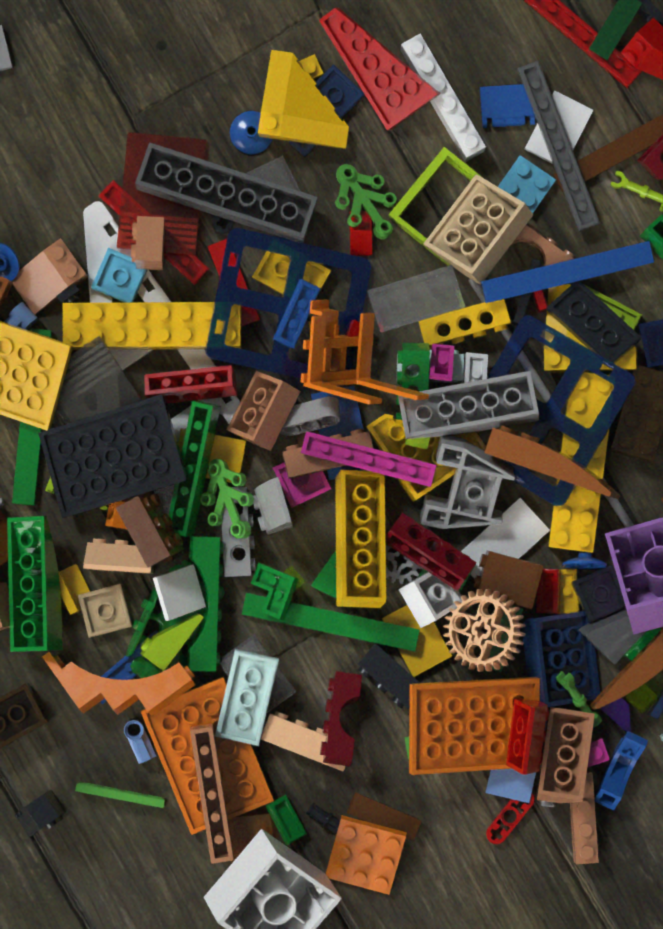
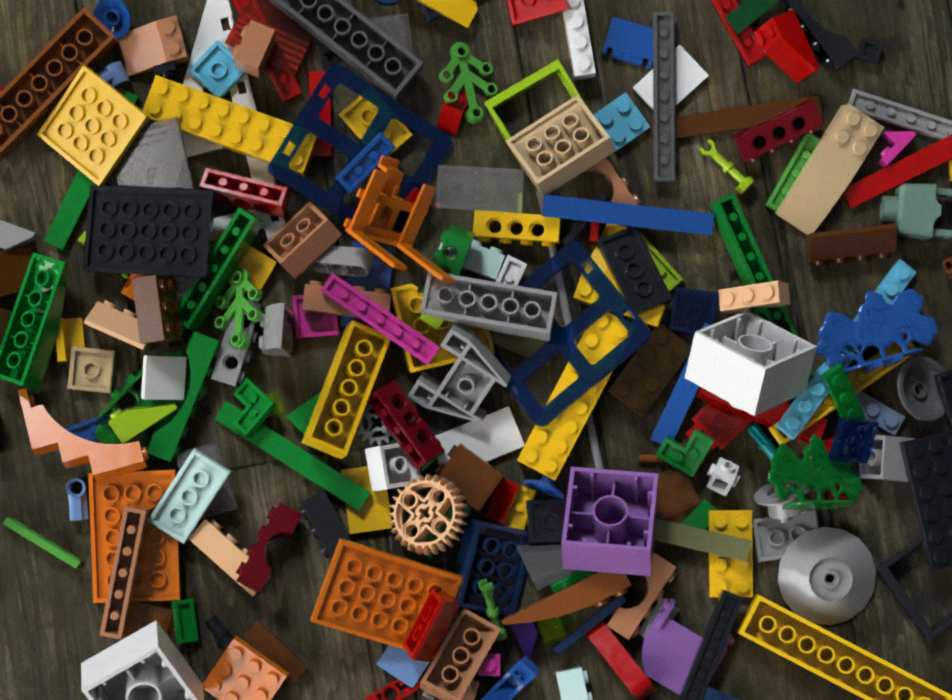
camera: 25 degrees right, 0 degrees up
dark pink slope [429,344,454,381] -> none
dark orange slope [484,425,620,499] -> none

